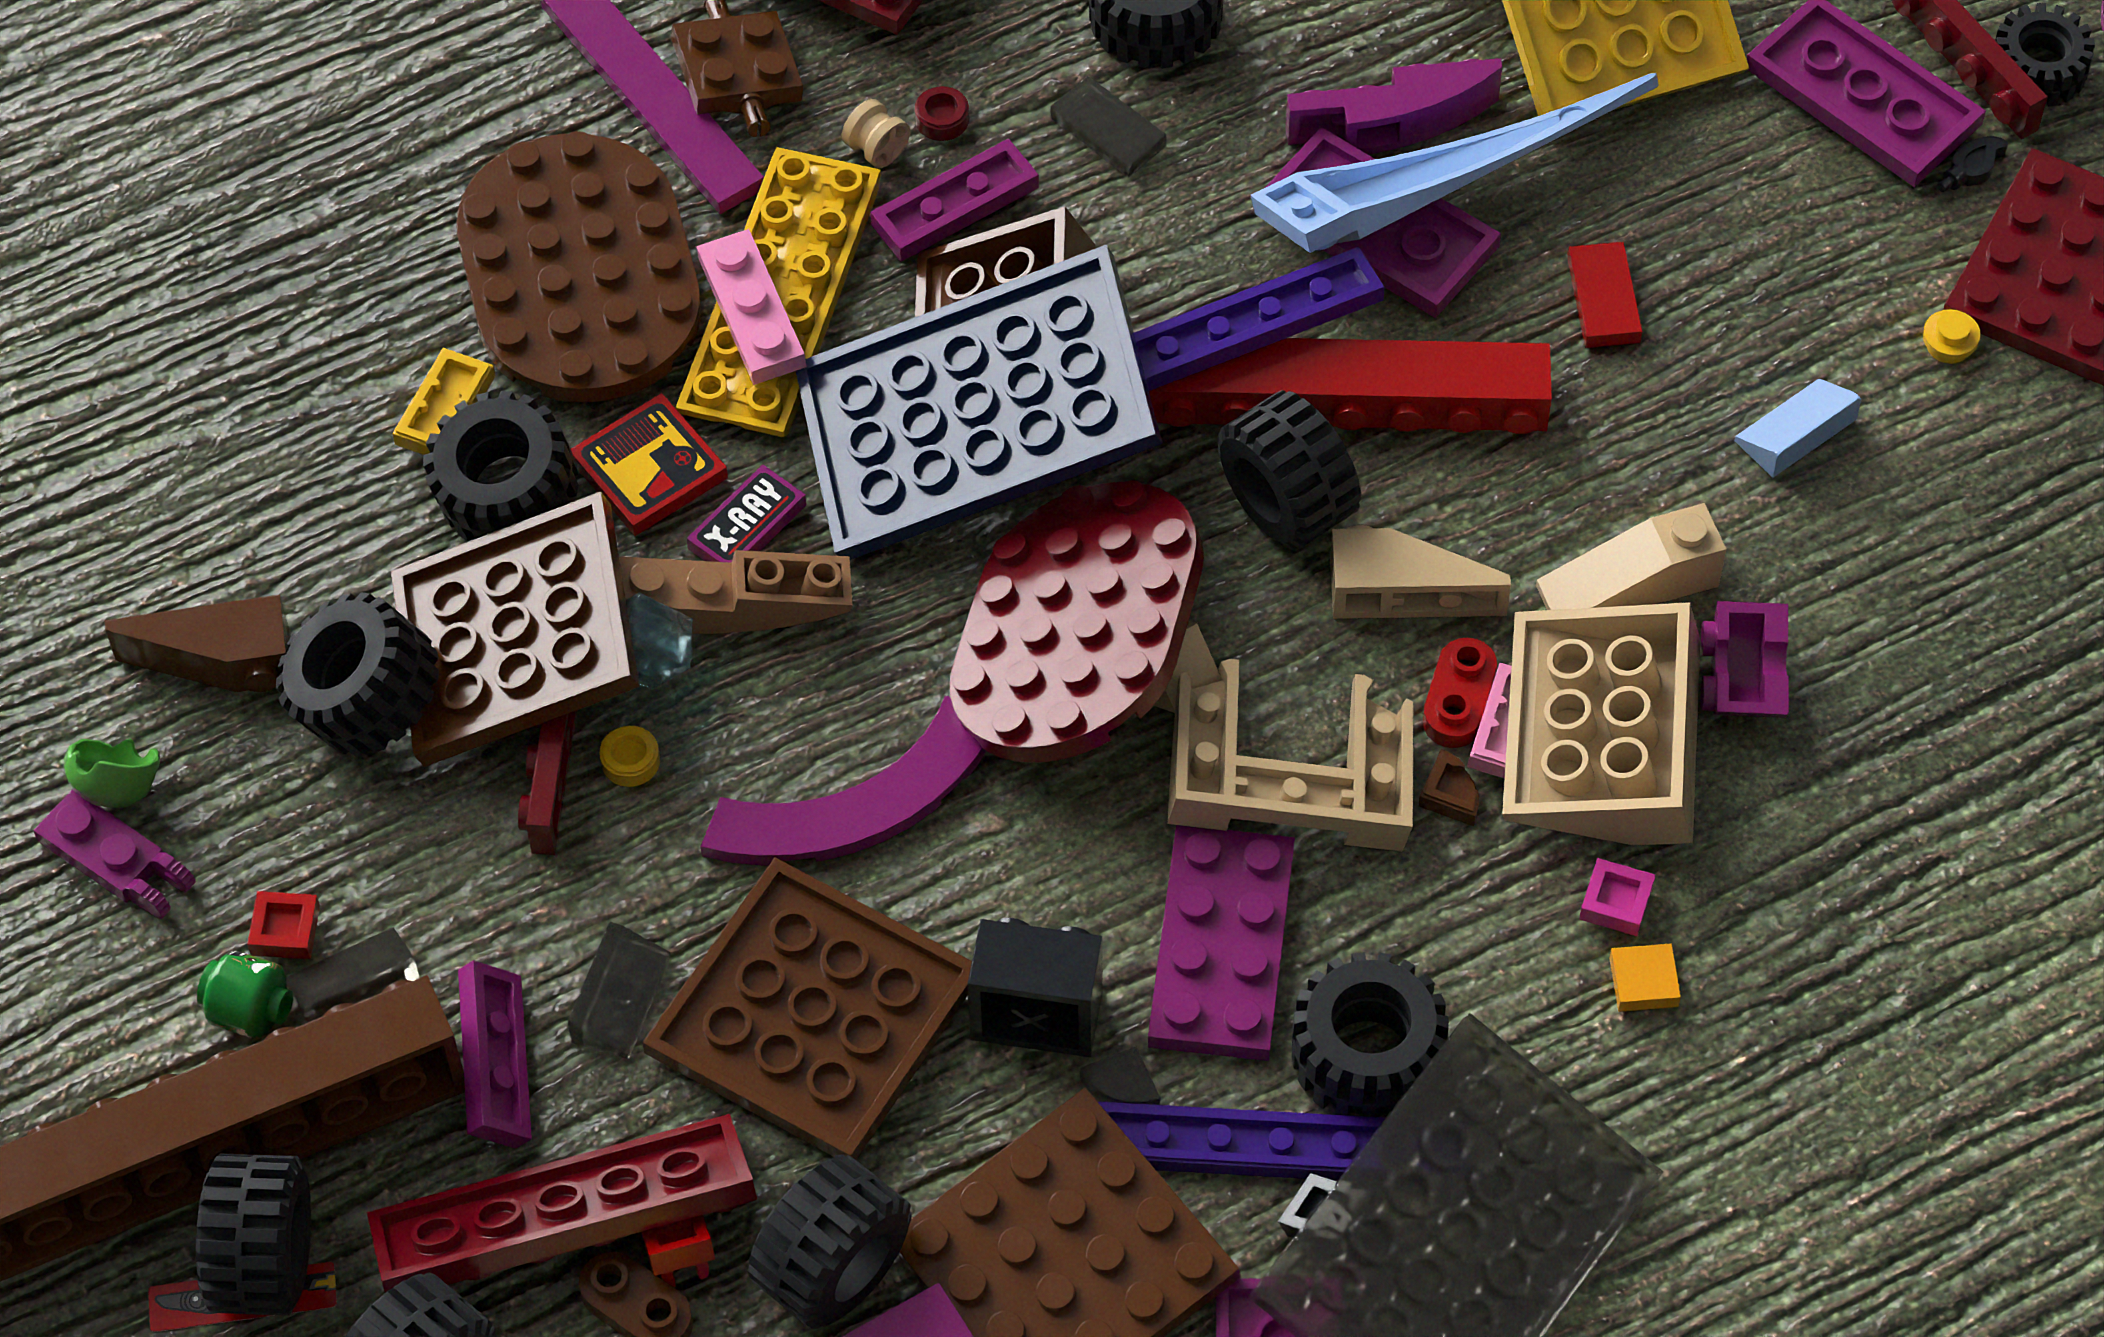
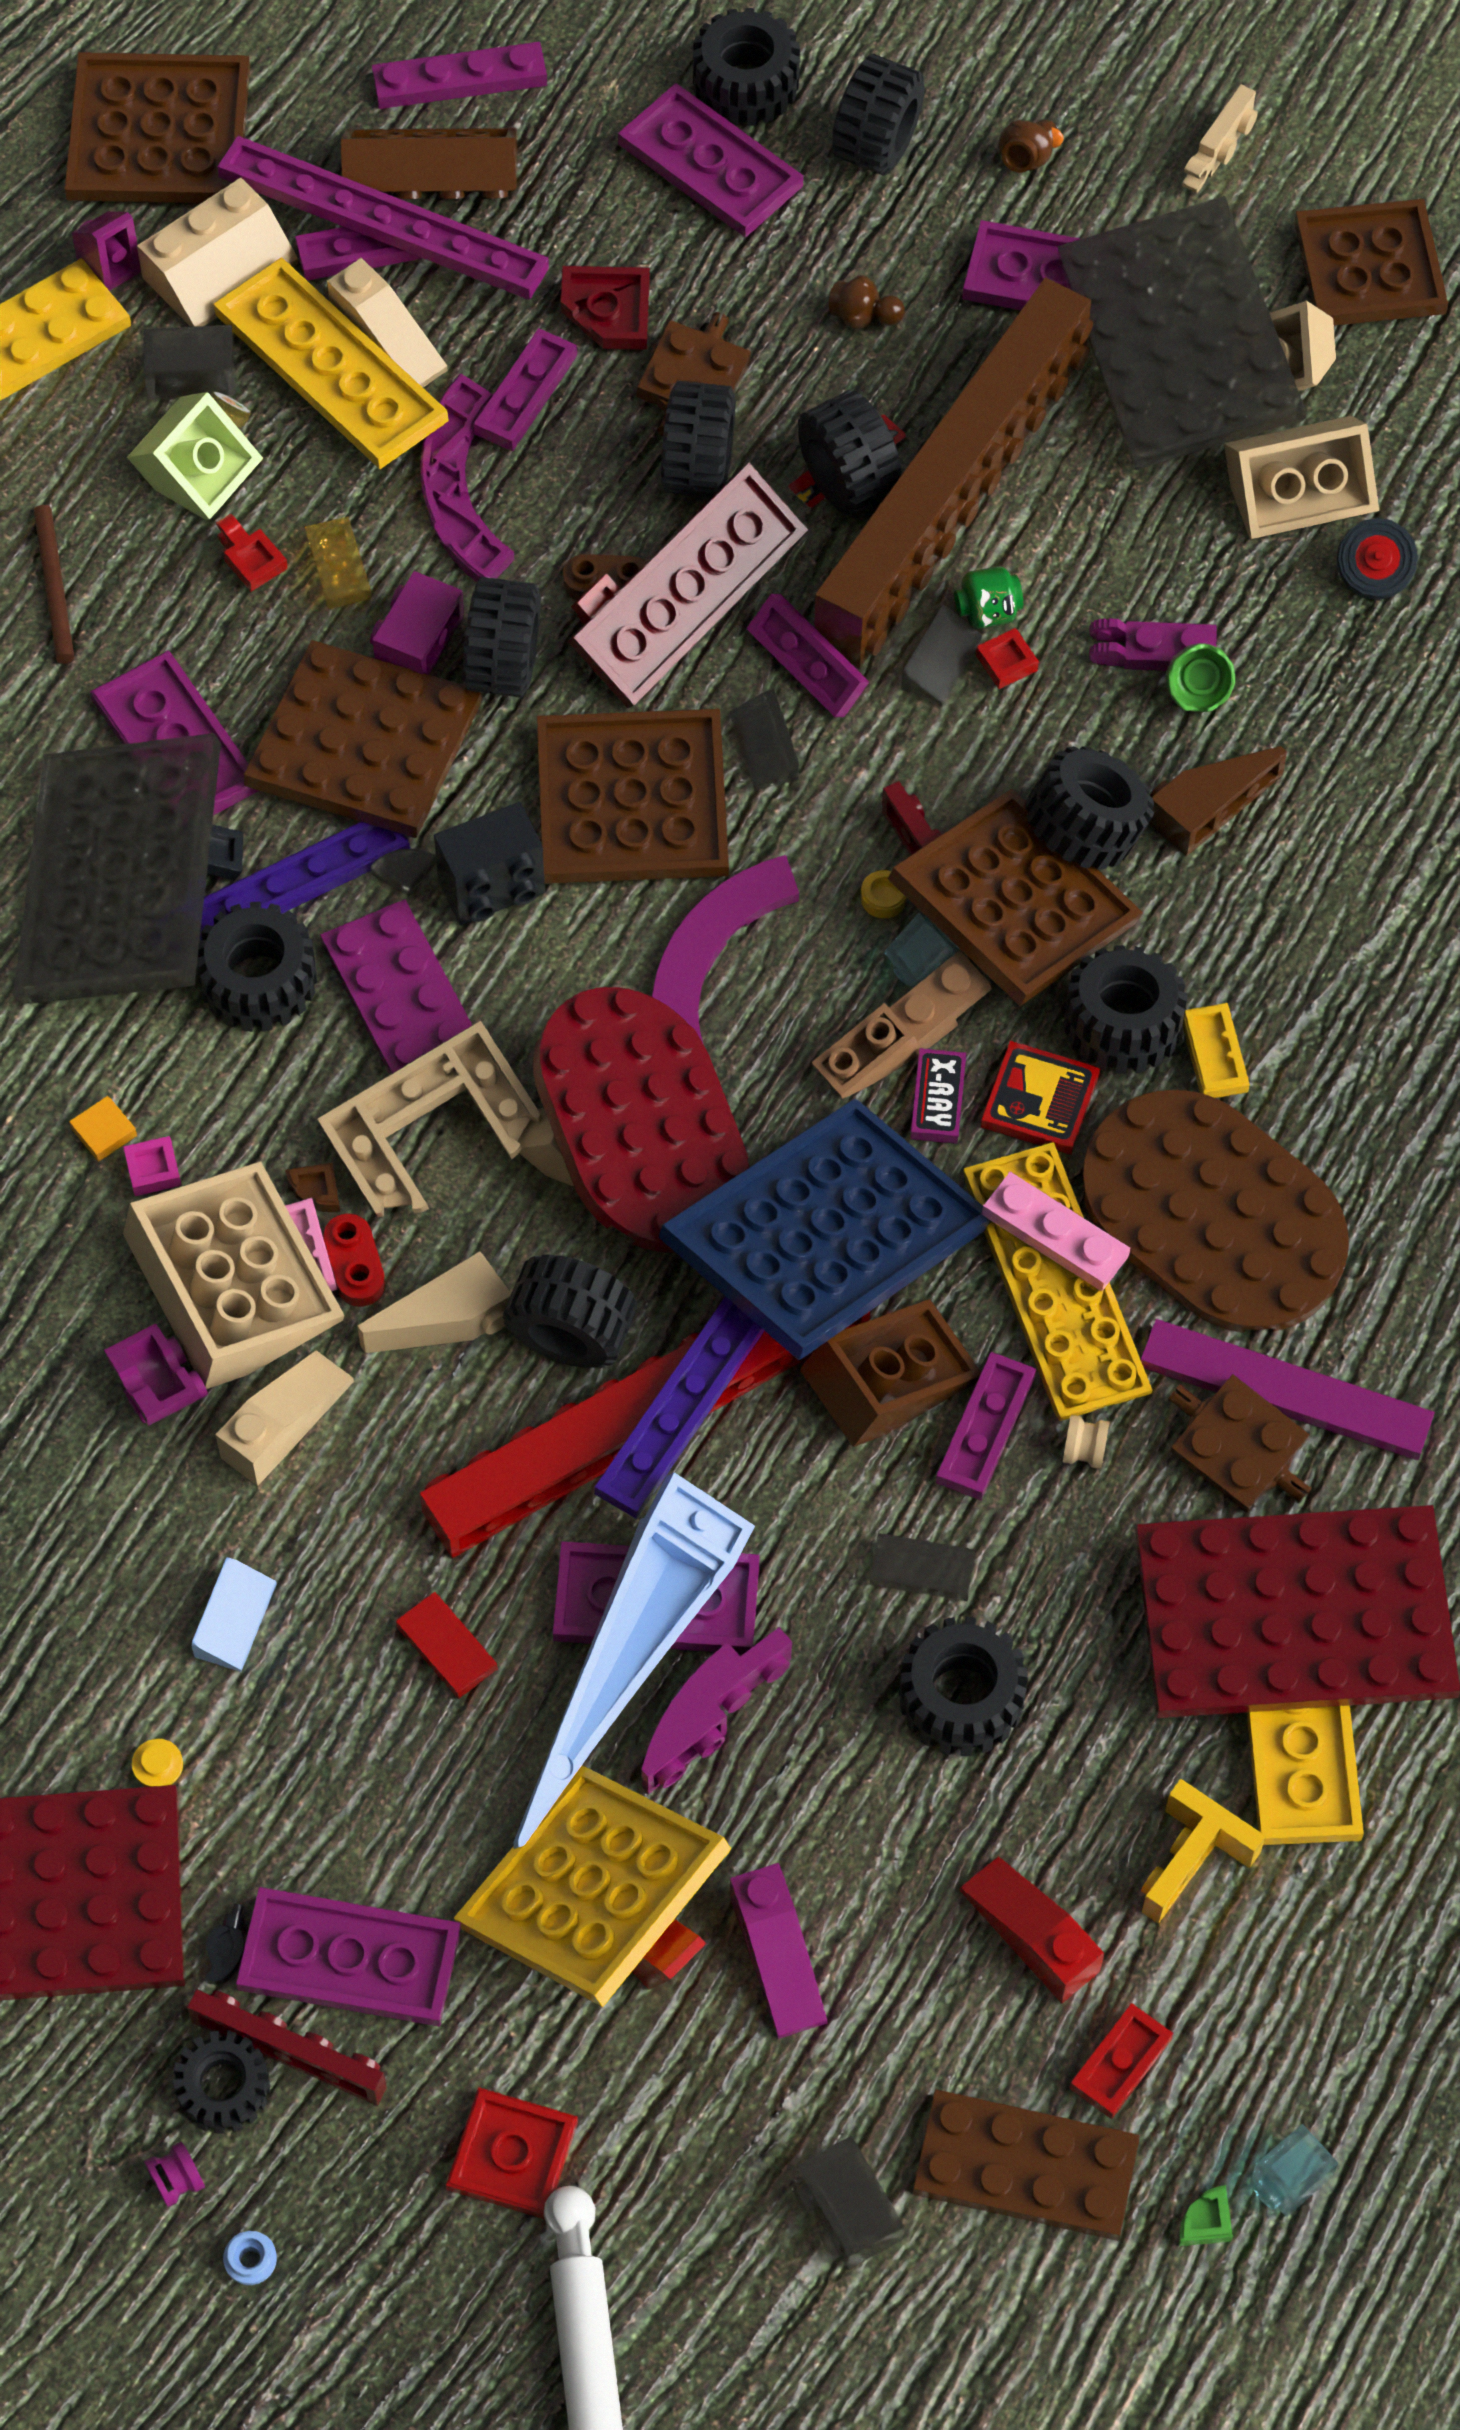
camera: 145 degrees right, 5 degrees up
dark red tile [915,86,969,141] -> none

